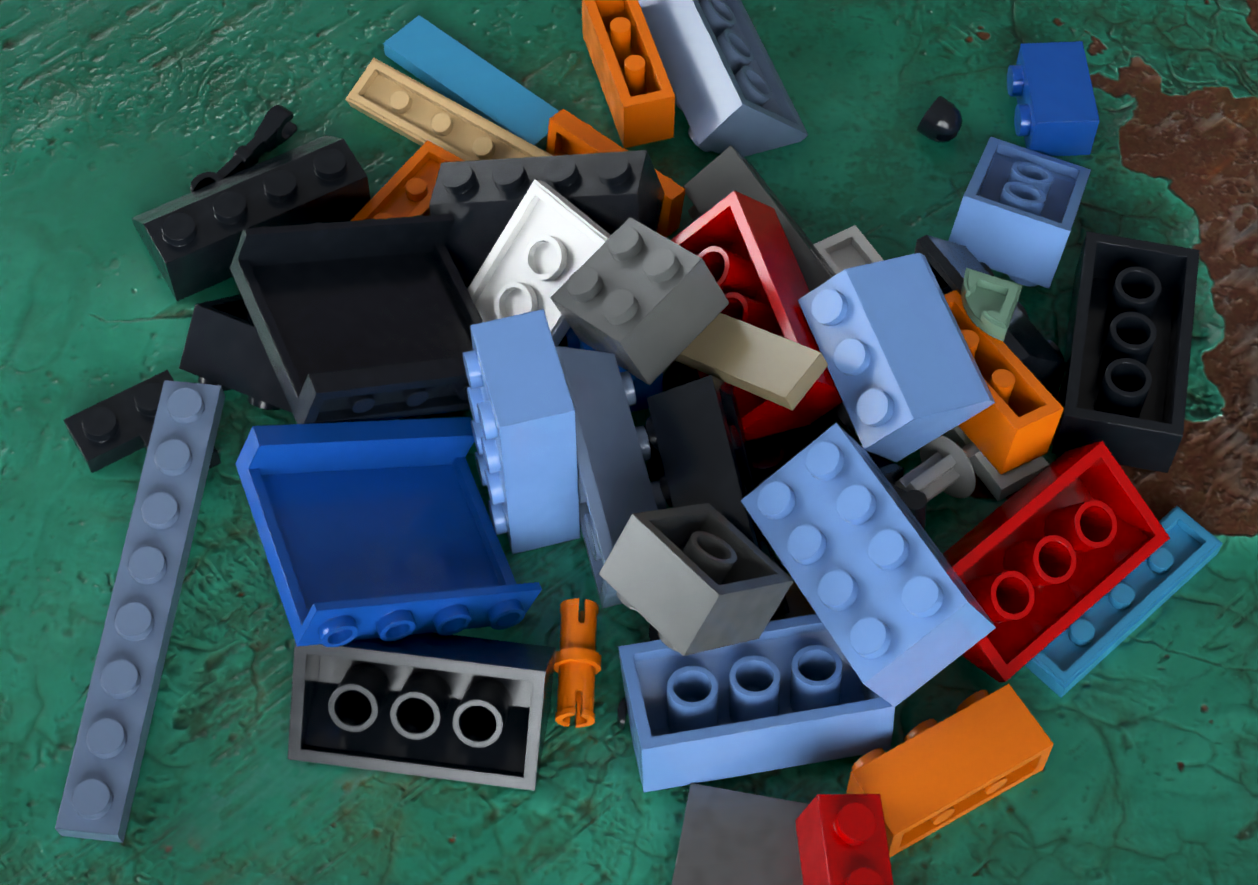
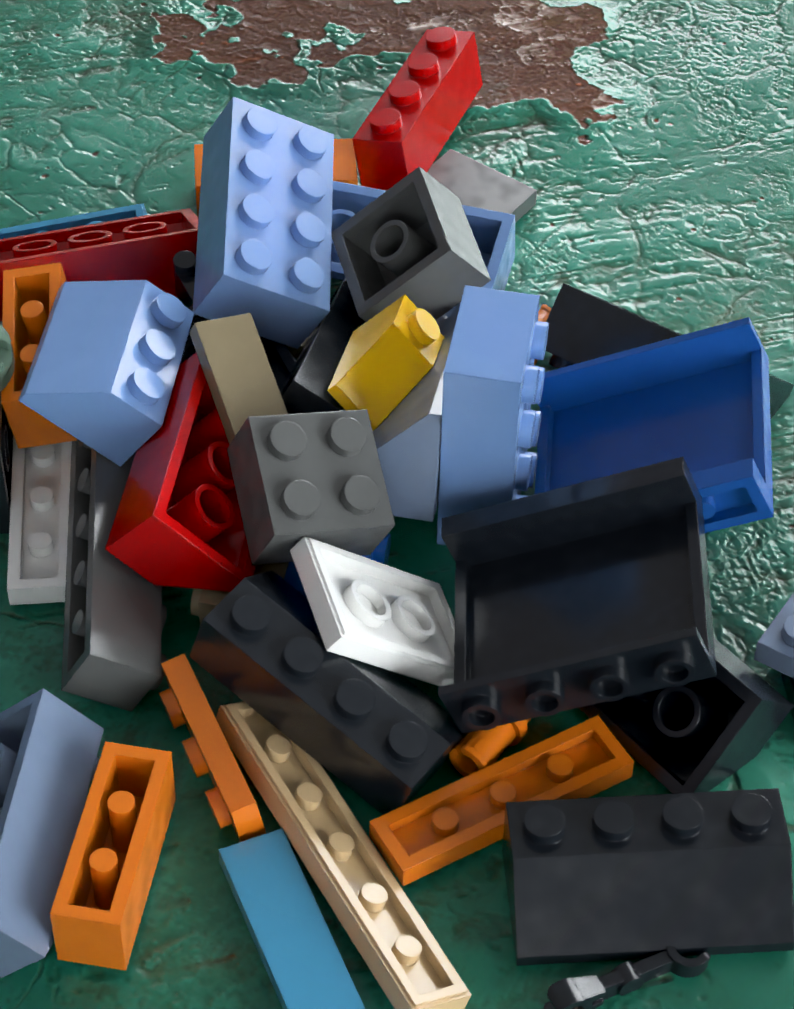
camera: 155 degrees left, 10 degrees down
none -> yellow slope [327,295,444,431]

